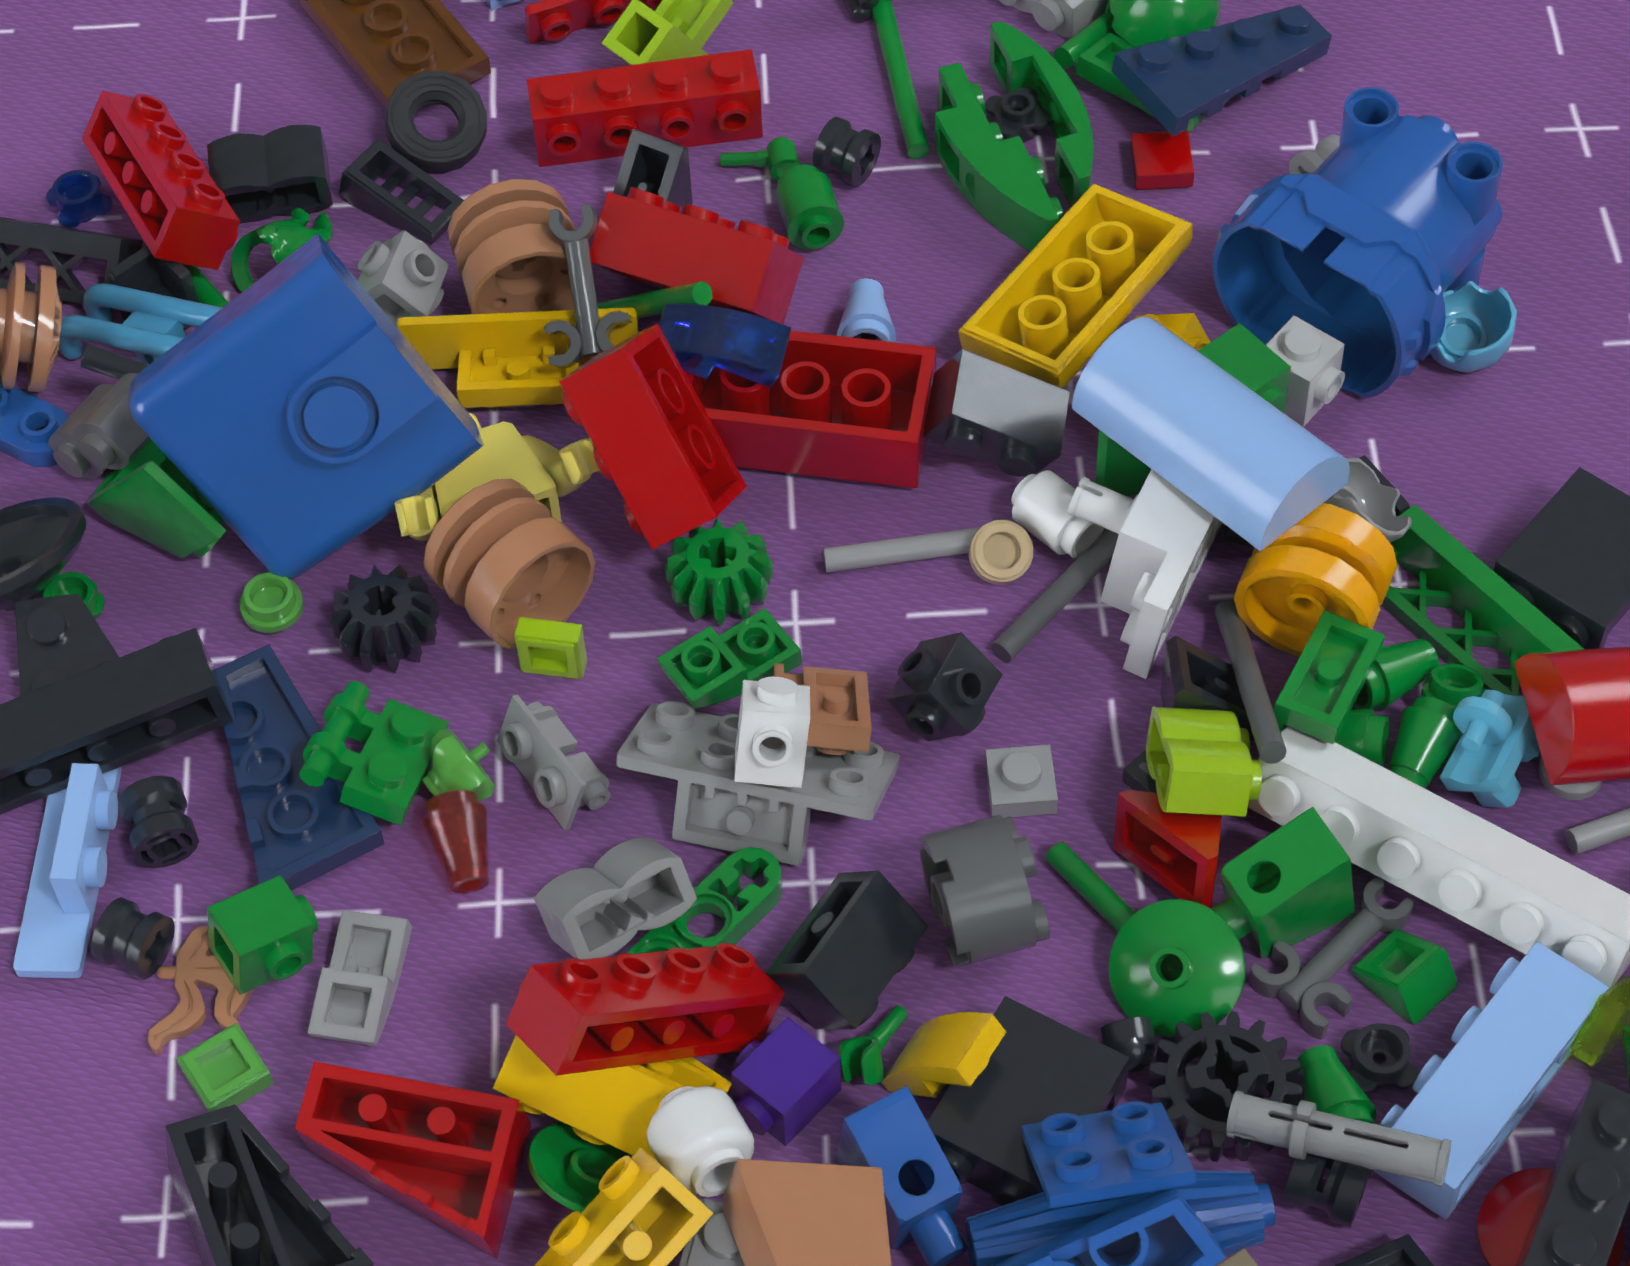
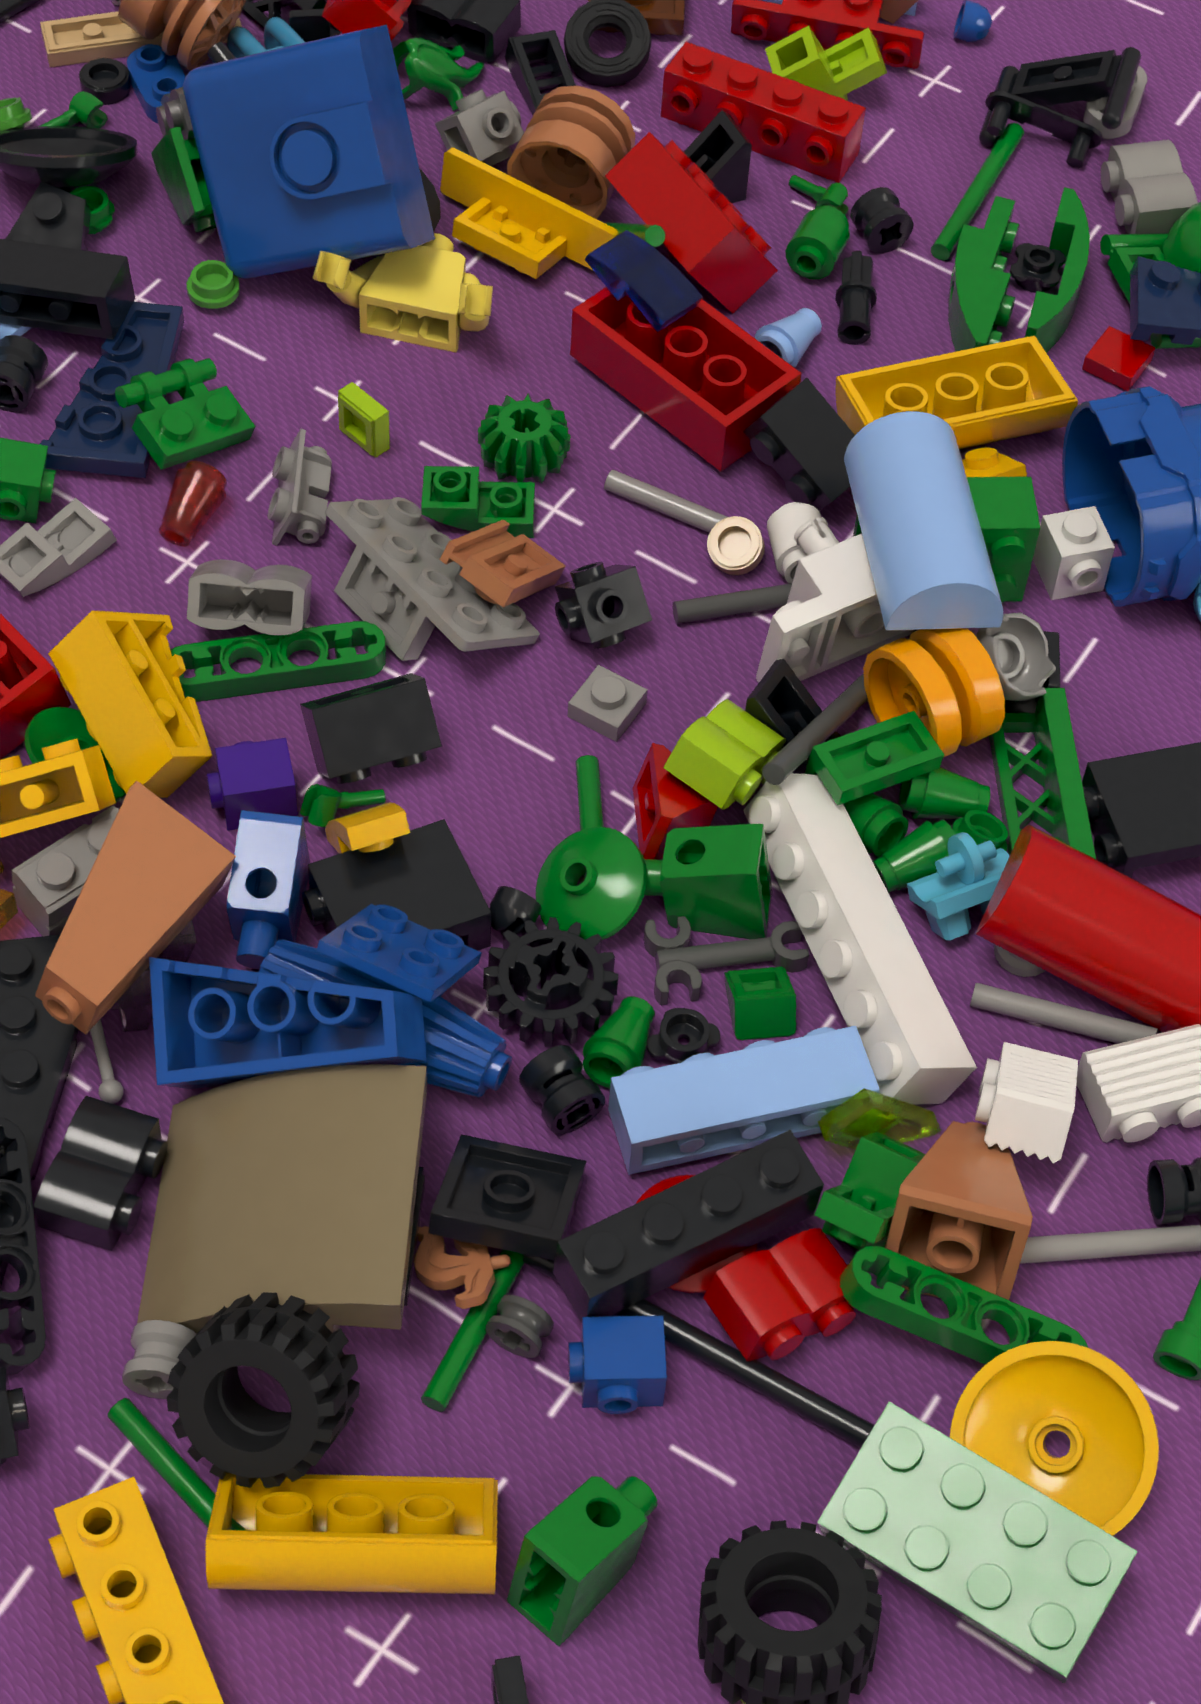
camera: 30 degrees right, 0 degrees up
black gear [330,564,439,673] -> none
bright green piece [422,729,495,801] -> none
nougat wheel [424,479,596,649] -> none
red brick [506,943,785,1076] -> none
dark grey bar [544,204,632,368] -> none
red brick [559,323,747,550] -> none
white head [647,1086,754,1197] -> none
white brick [734,677,810,788] -> none
dark grey brick [919,815,1050,968] -> none
light grey pin [1226,1091,1452,1187] -> none
none -> black axle [835,251,877,345]

